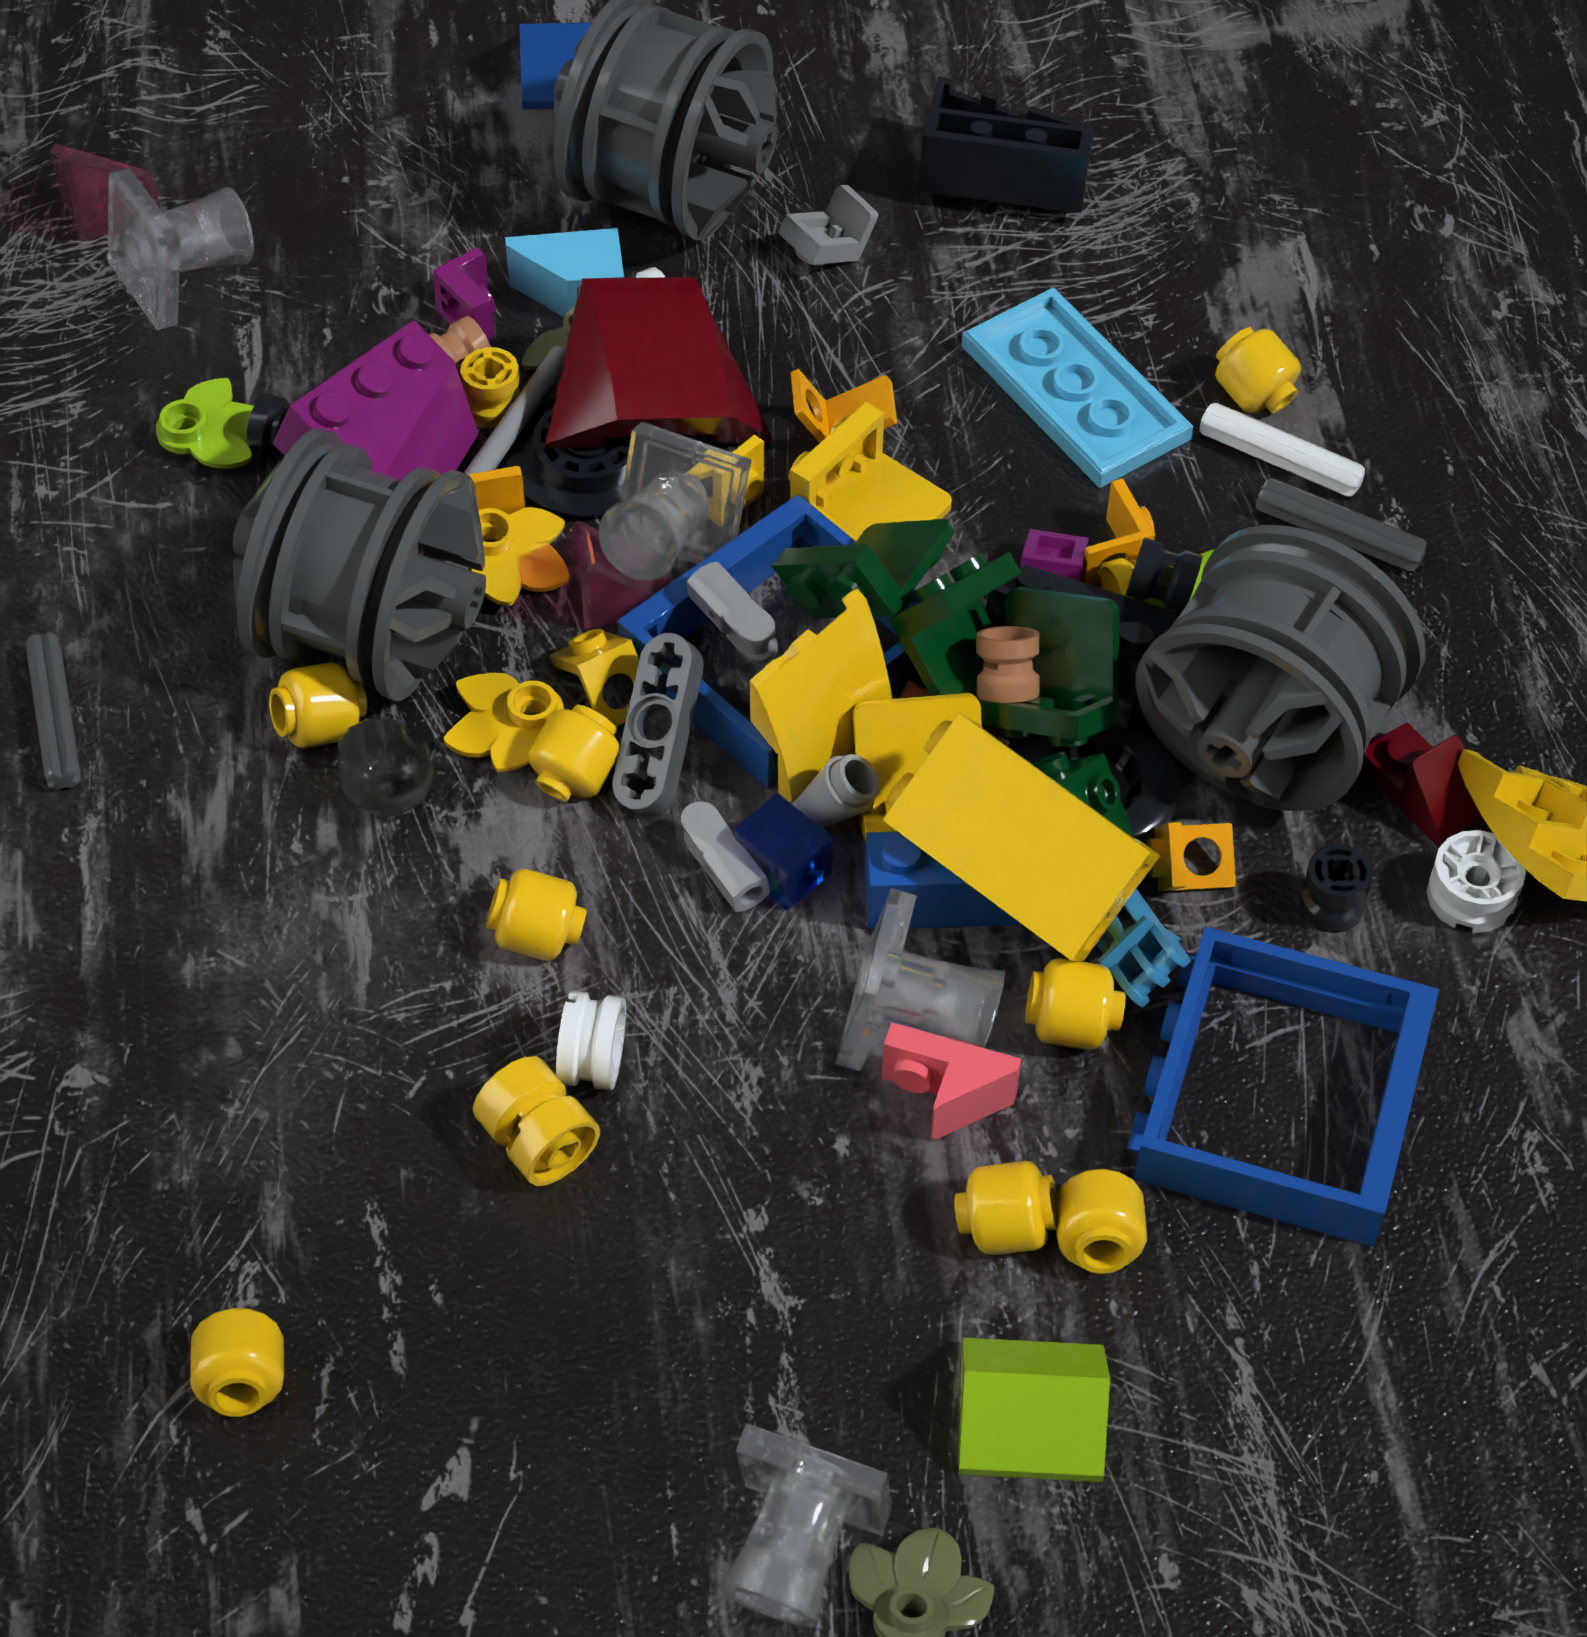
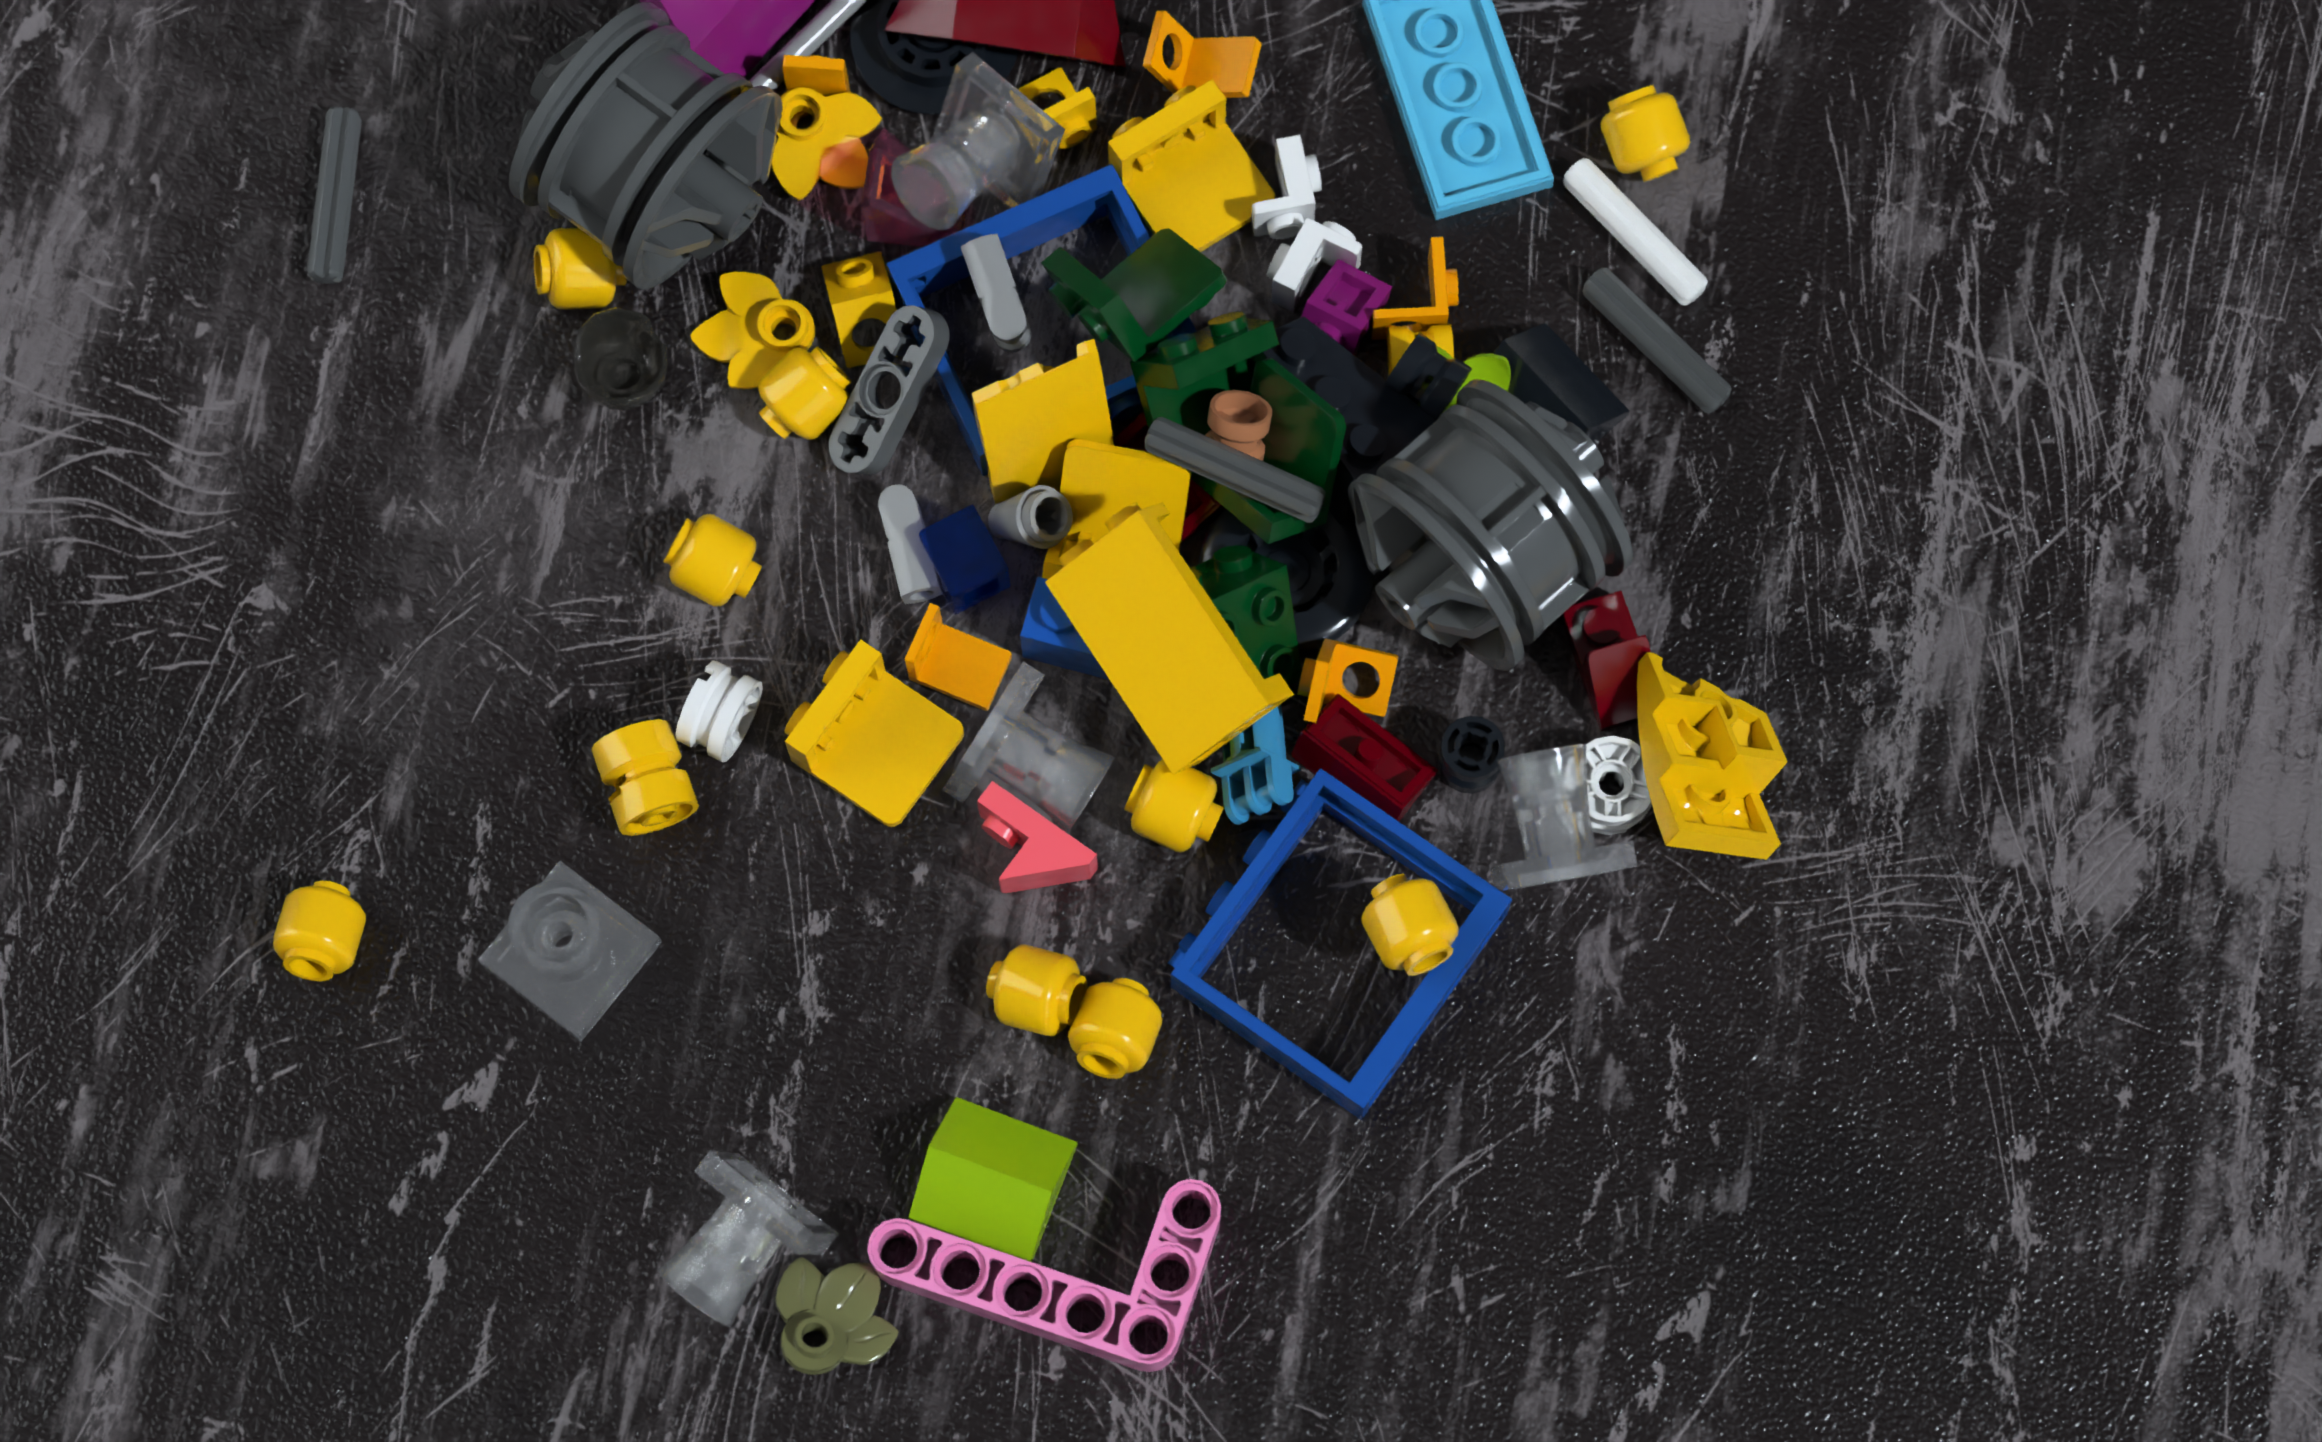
camera: 20 degrees right, 20 degrees up
none -> clear plant [478,861,662,1042]
none -> yellow bracket [785,639,964,827]
none -> bright pink beam [867,1179,1221,1372]
none -> light orange bracket [905,603,1012,711]
none -> dark grey axle [1145,417,1326,523]
none -> white bracket [1251,135,1322,239]
none -> white bracket [1267,218,1362,312]
none -> dark red slope [1292,693,1438,821]
none -> yellow head [1361,874,1459,976]
none -> clear plant [1490,744,1638,892]

